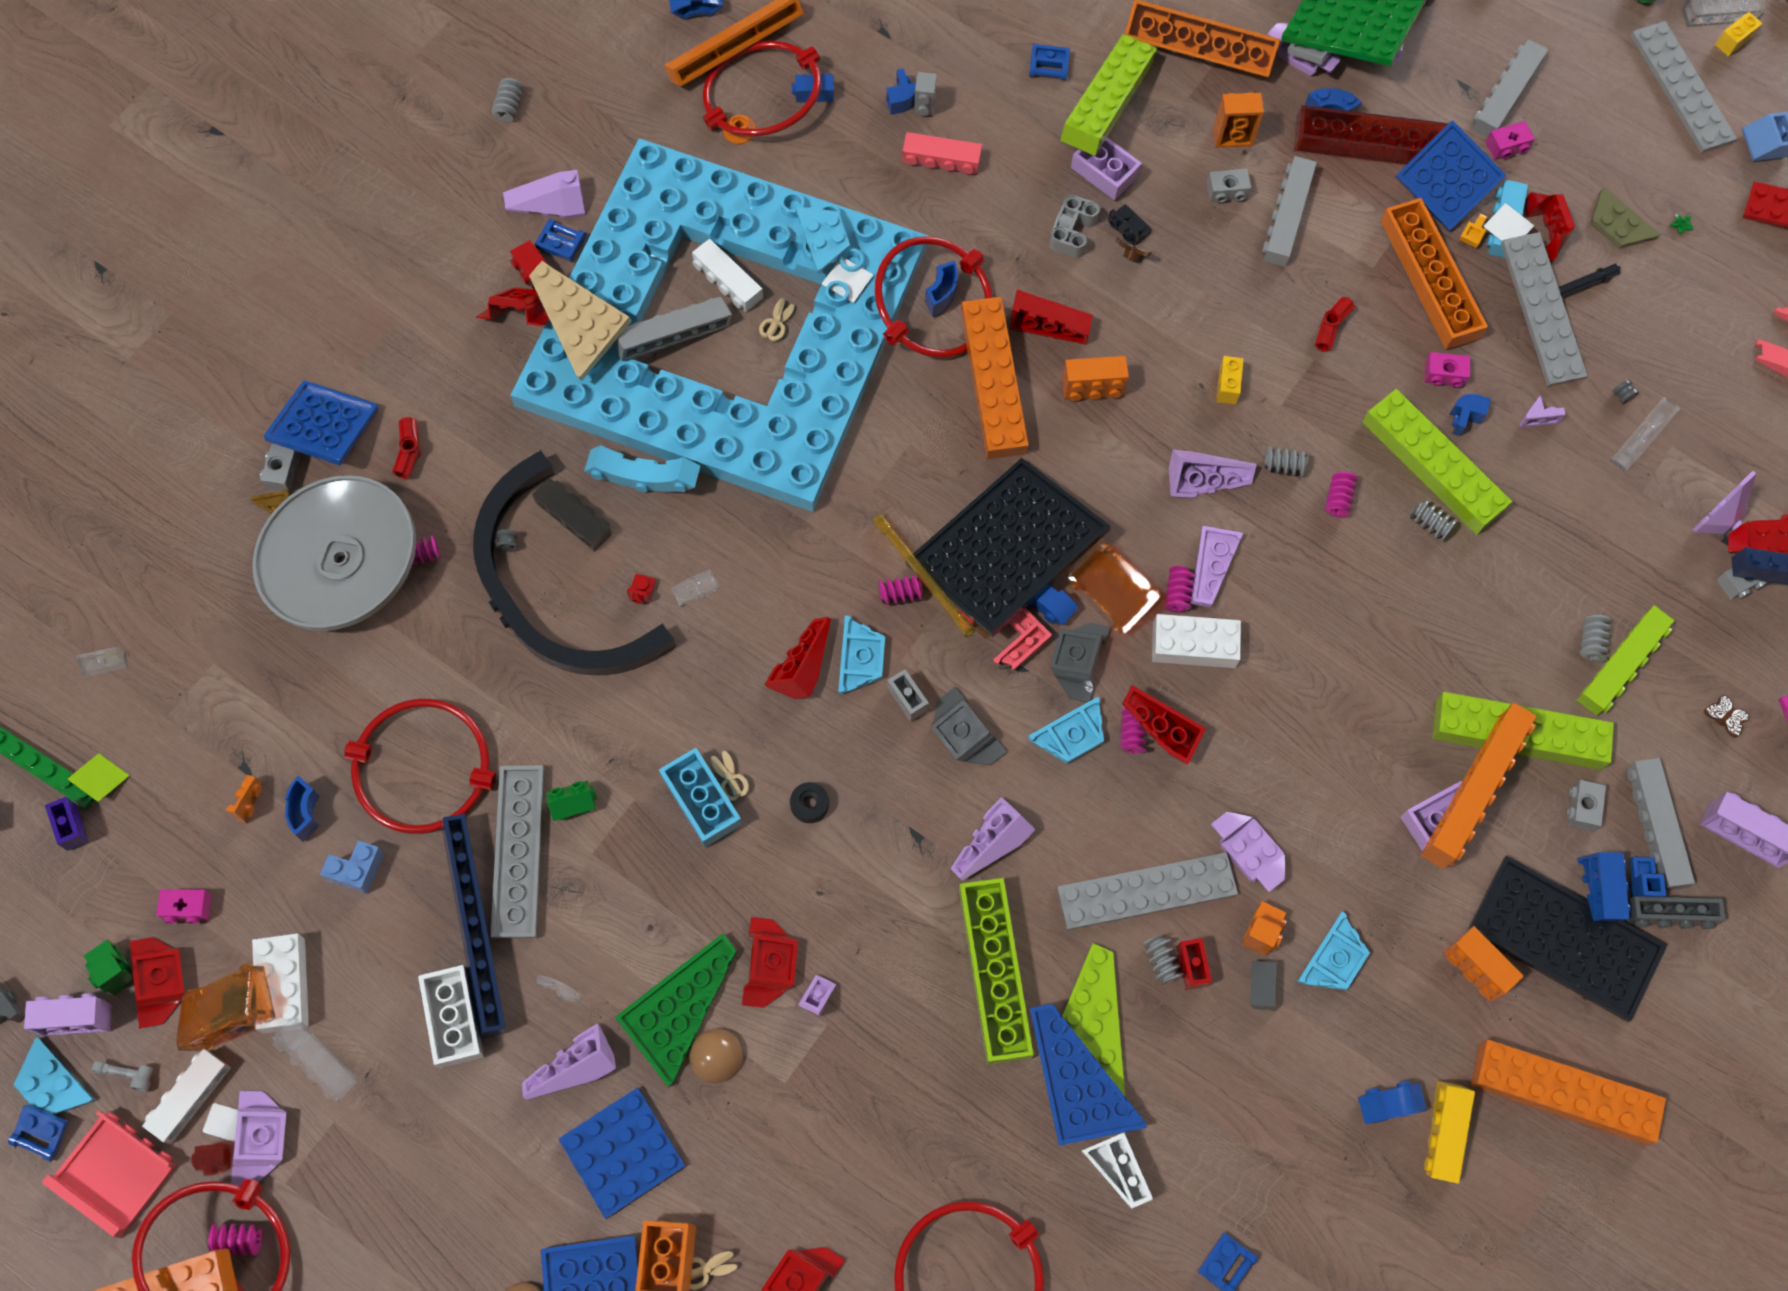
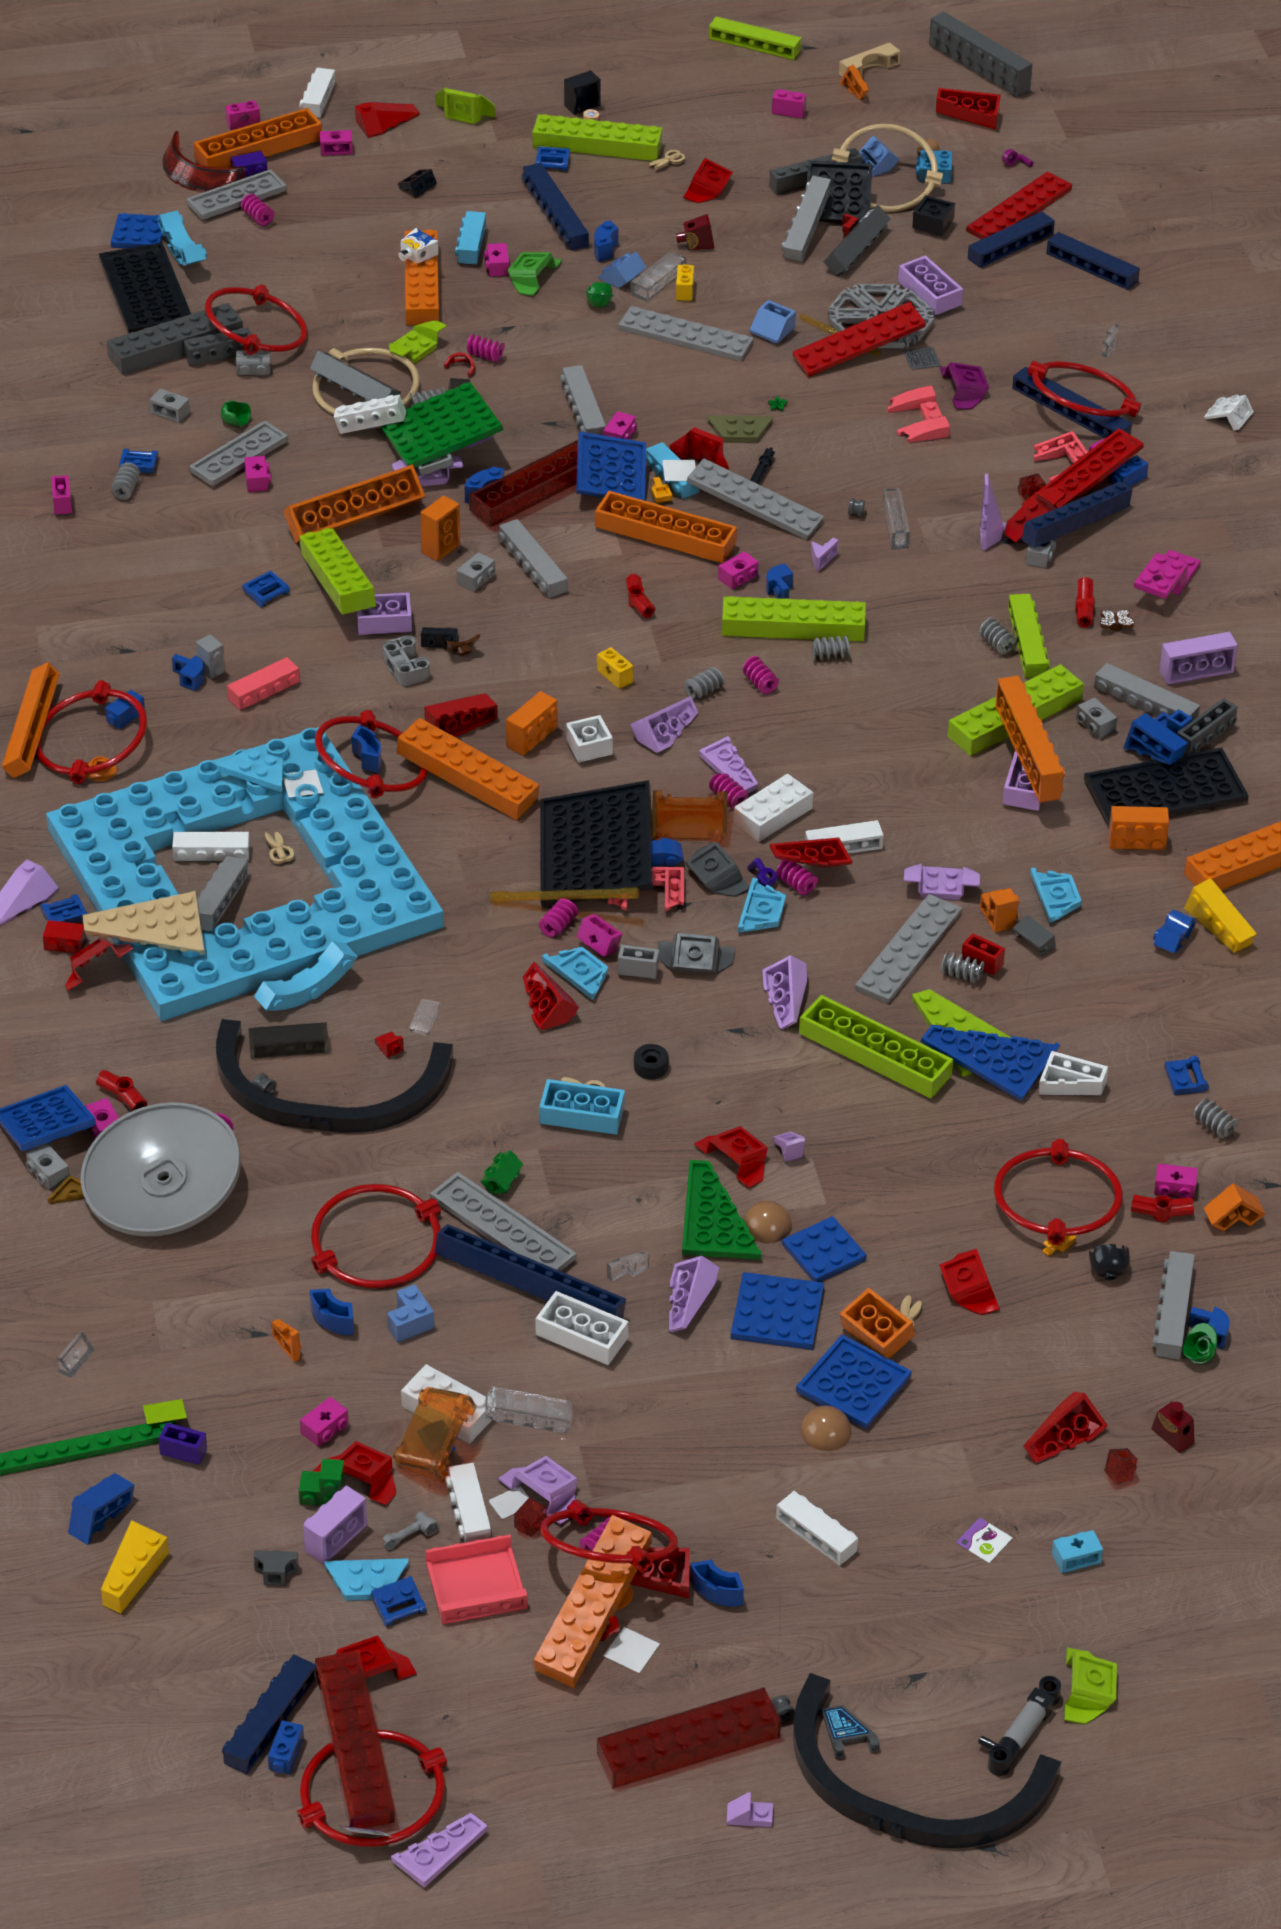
camera: 45 degrees left, 25 degrees down
none -> dark pink brick [85,1098,119,1139]
none -> white brick [566,715,613,763]
none -> dark pink brick [577,914,623,957]
none -> dark purple plate [747,858,777,887]
none -> blue plate [782,1216,867,1282]
none -> white brick [805,820,884,854]
none -> red piece [1075,577,1094,628]

